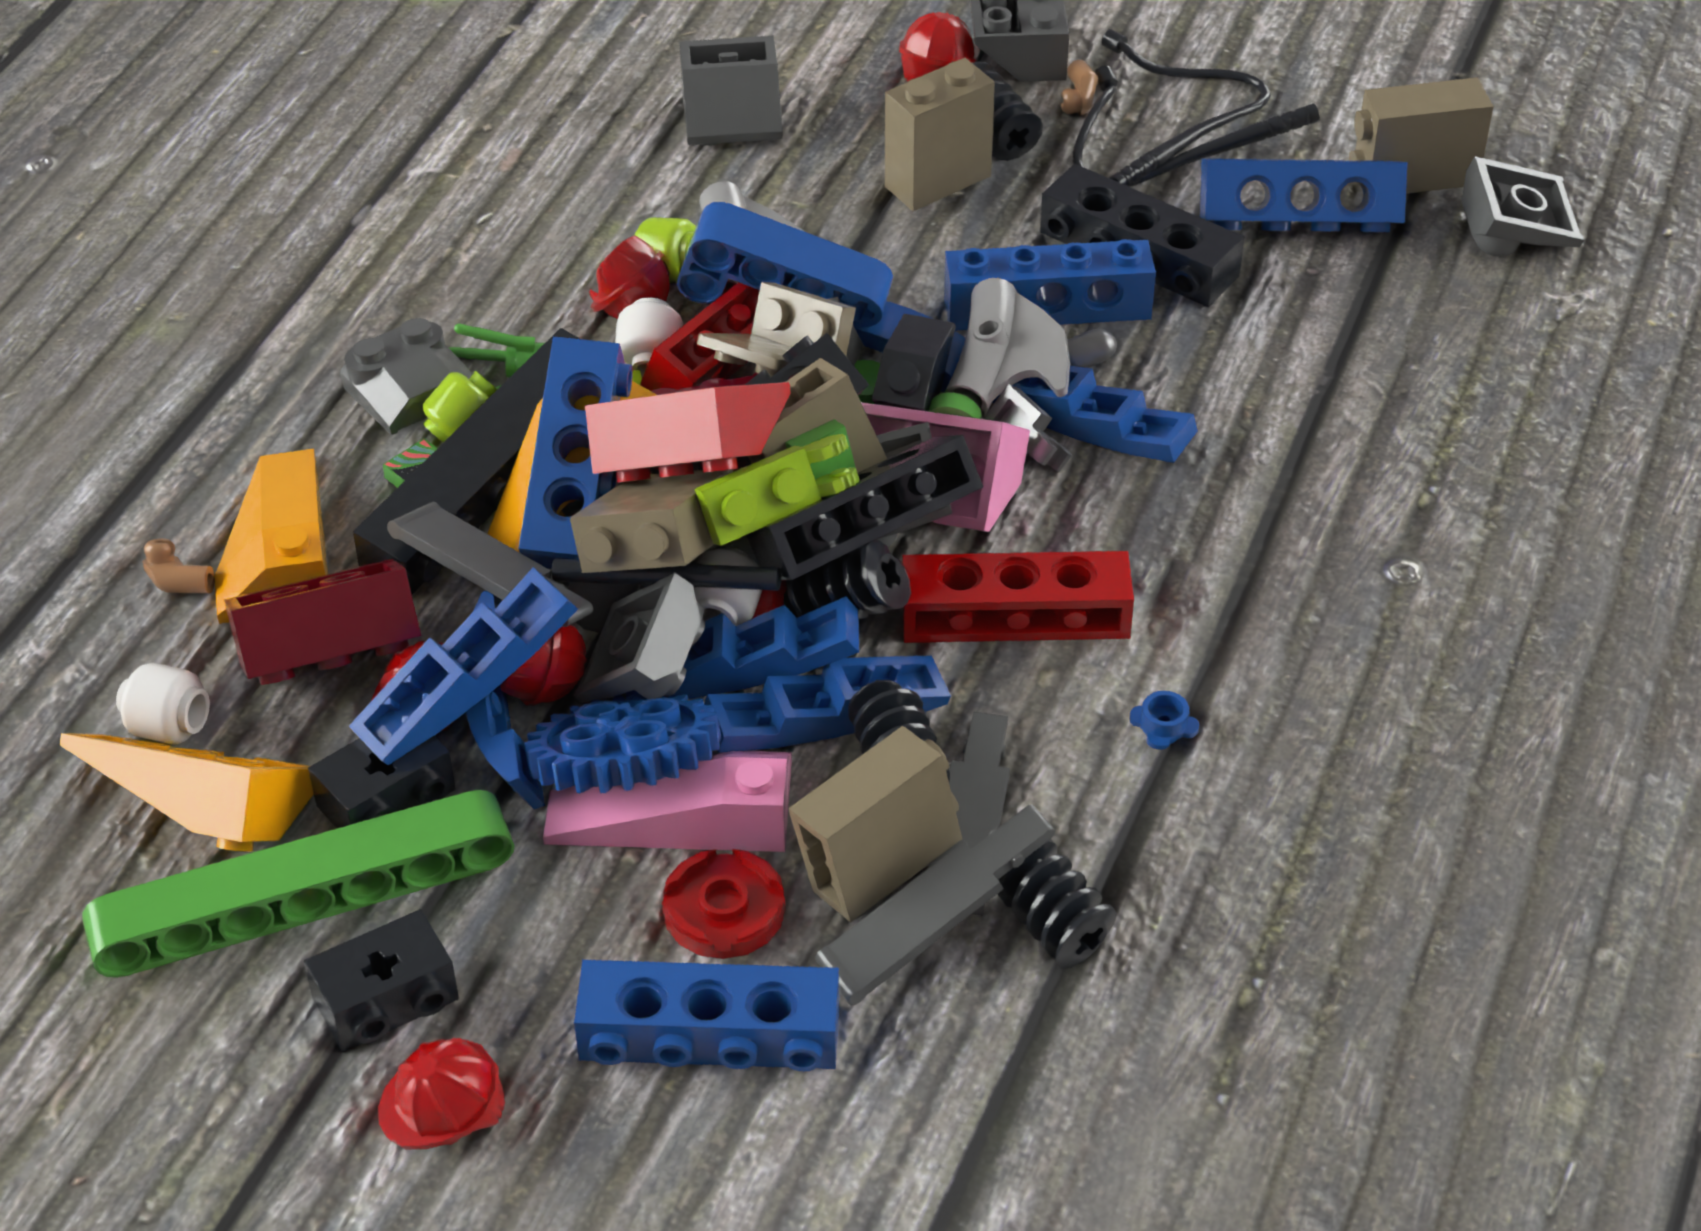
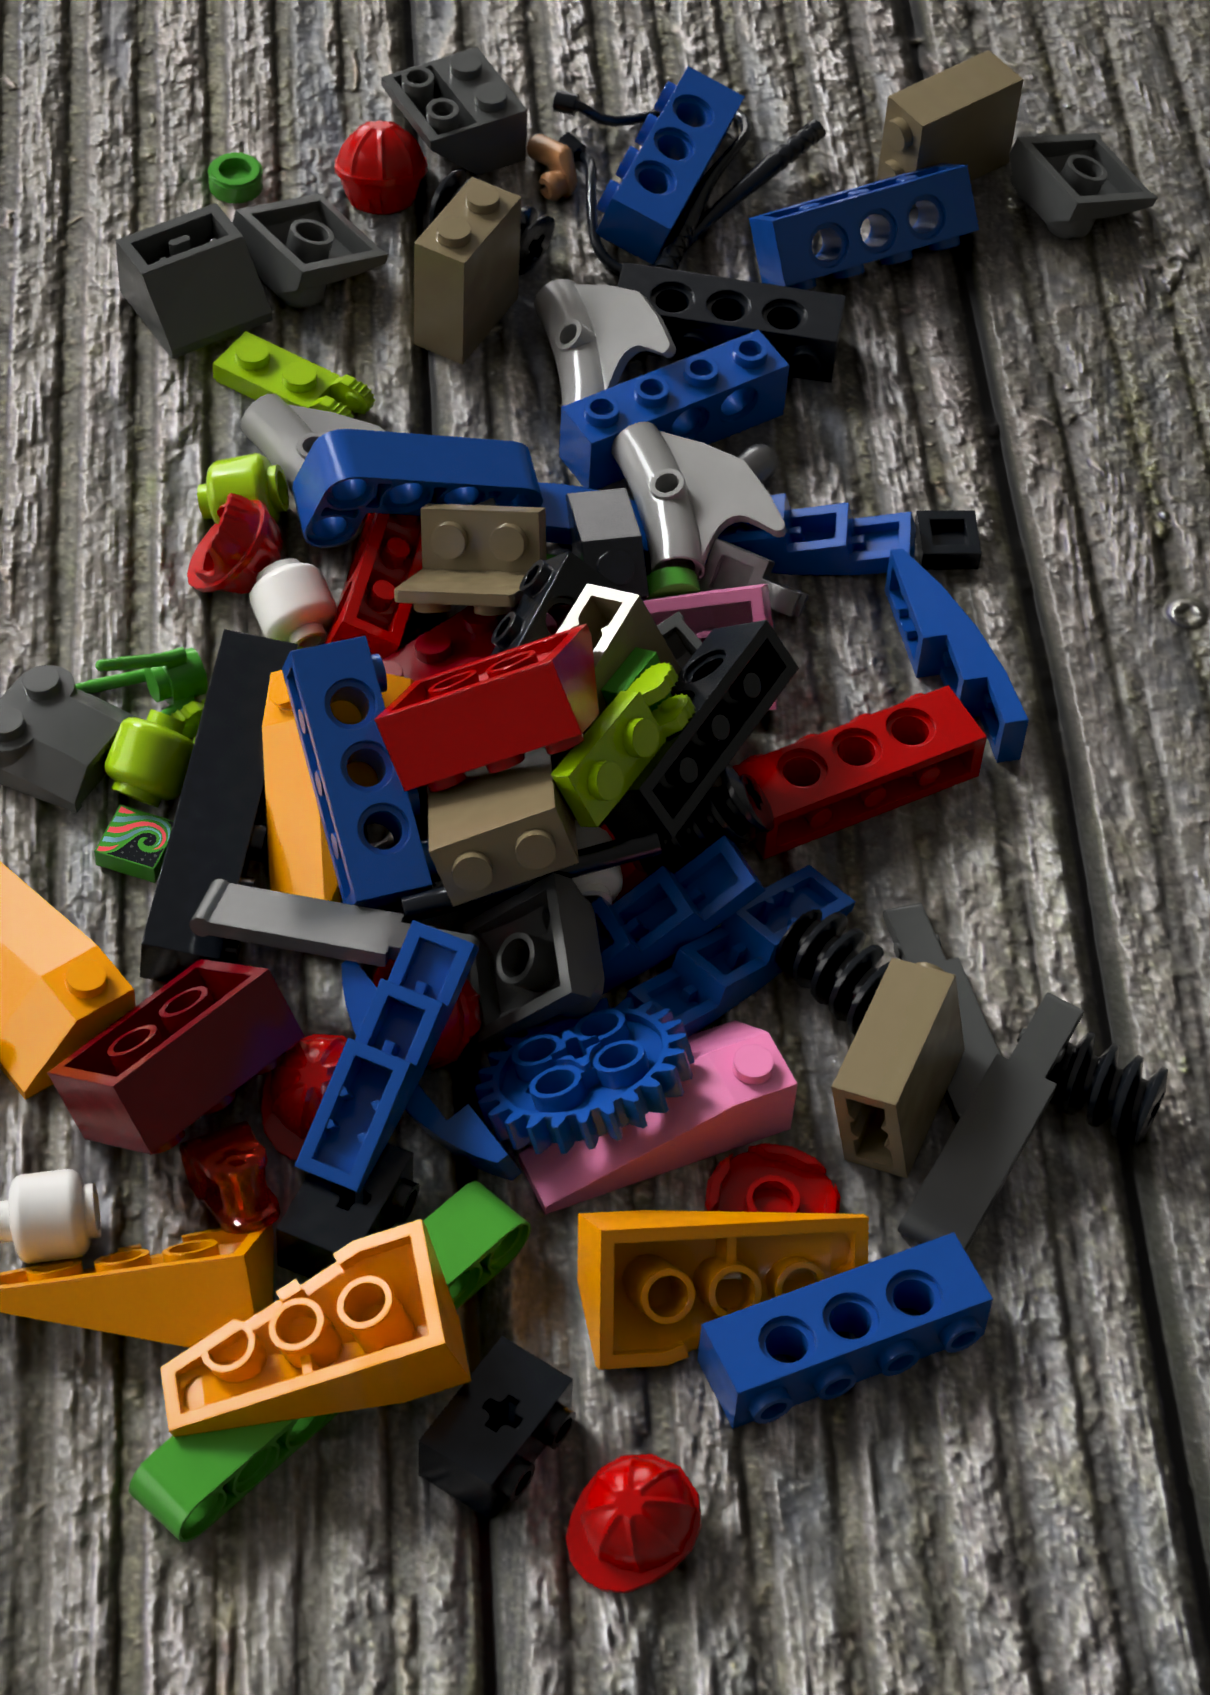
camera: 30 degrees left, 5 degrees up
blue plate [1129,691,1199,750] -> none
none -> light orange wedge [160,1219,471,1437]
none -> clear red piece [179,1121,281,1234]
none -> bright green tile [208,152,263,204]
none -> lime hinge [213,331,376,418]
none -> dark grey slope [232,193,389,308]
none -> light grey pin [534,279,676,406]
none -> light orange wedge [577,1210,869,1370]
none -> blue brick [596,66,745,264]
none -> blue slope [884,548,1029,763]
none -> black tile [915,510,982,570]

